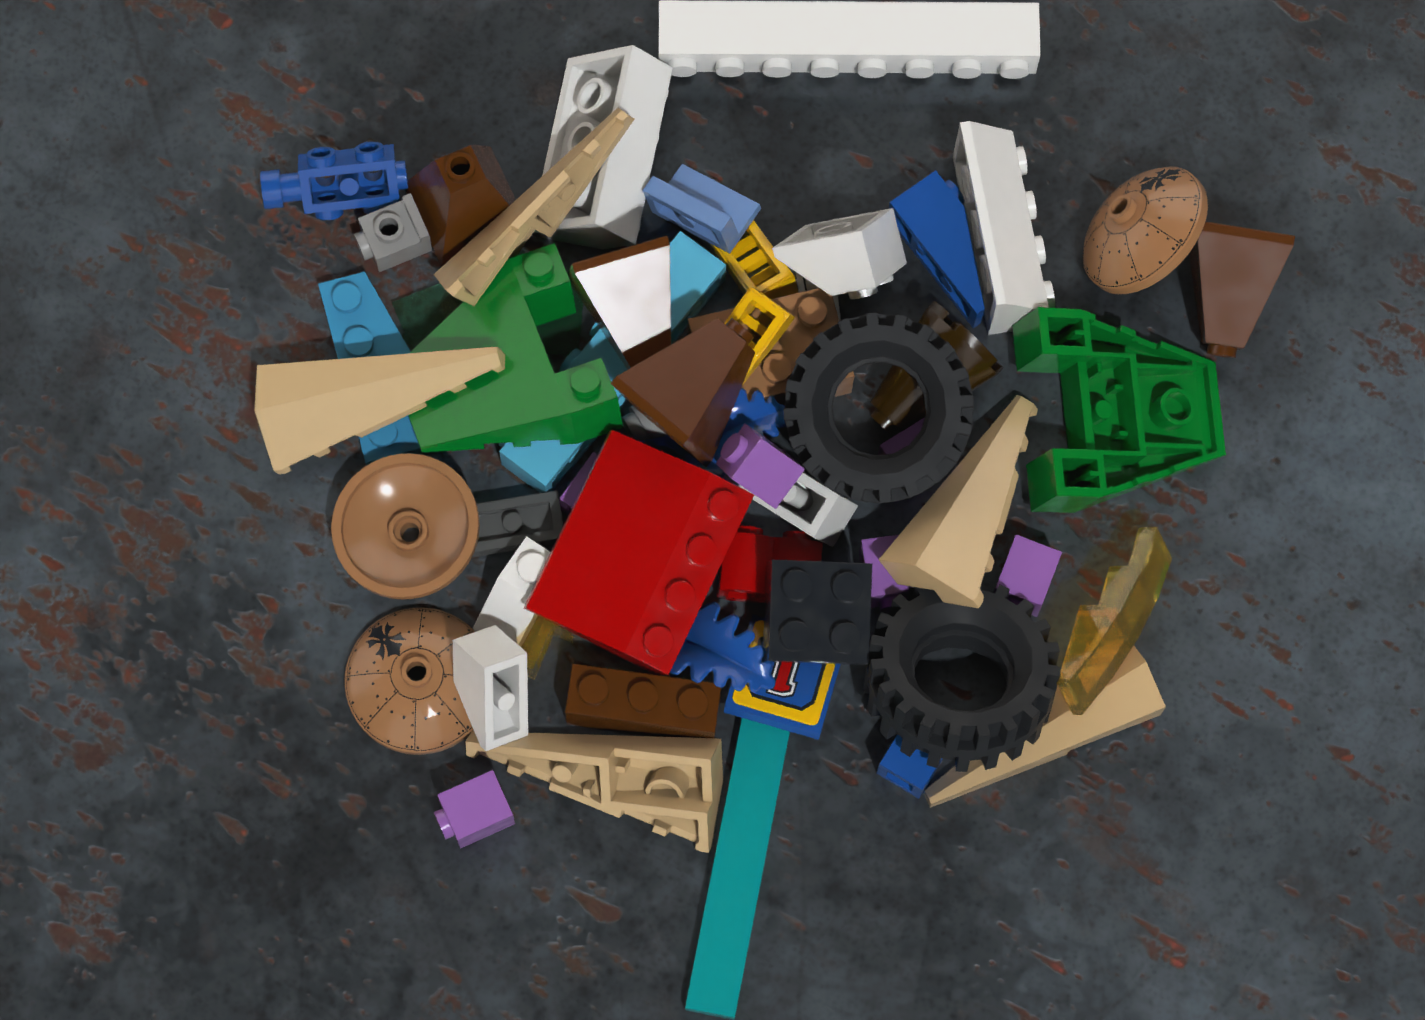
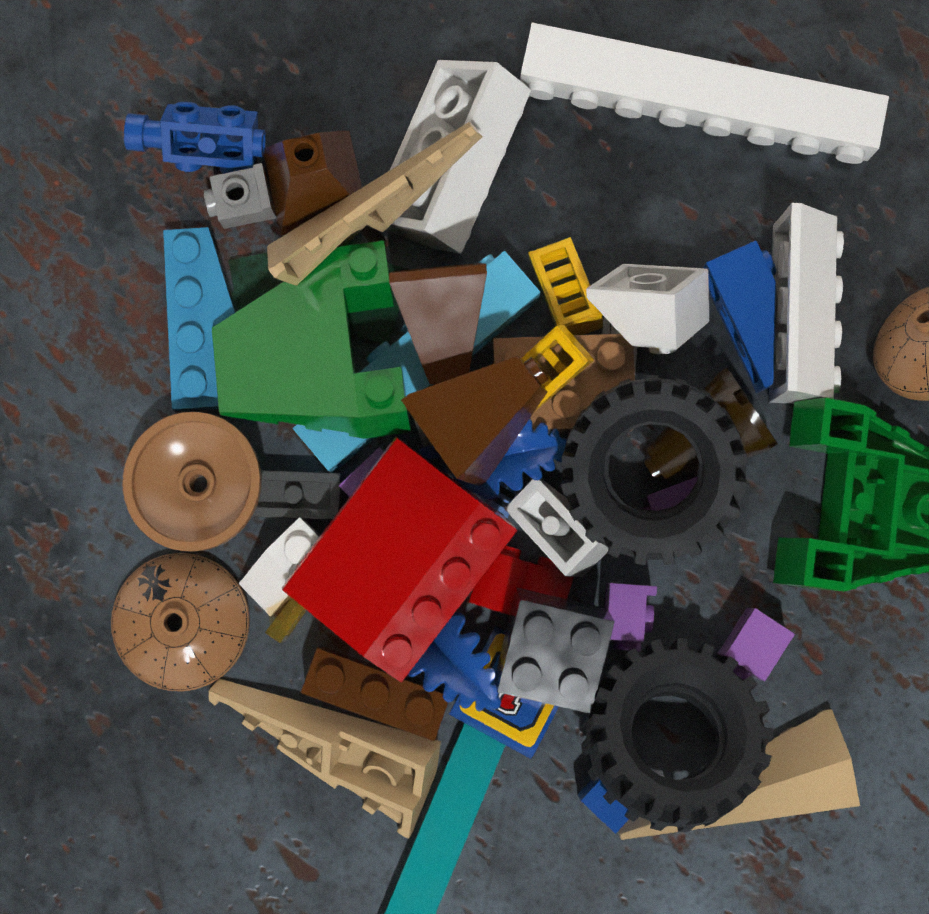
camera: 15 degrees right, 10 degrees up
tan wedge [255,347,505,475] -> none
medium lavender brick [434,770,515,849] -> none
white slope [452,625,528,751] -> none
medium blue panel [642,164,762,254] -> none
medium lavender brick [716,424,805,509] -> none
tan wedge [878,395,1038,608] -> none
clear yellow slope [1057,527,1172,715] -> none

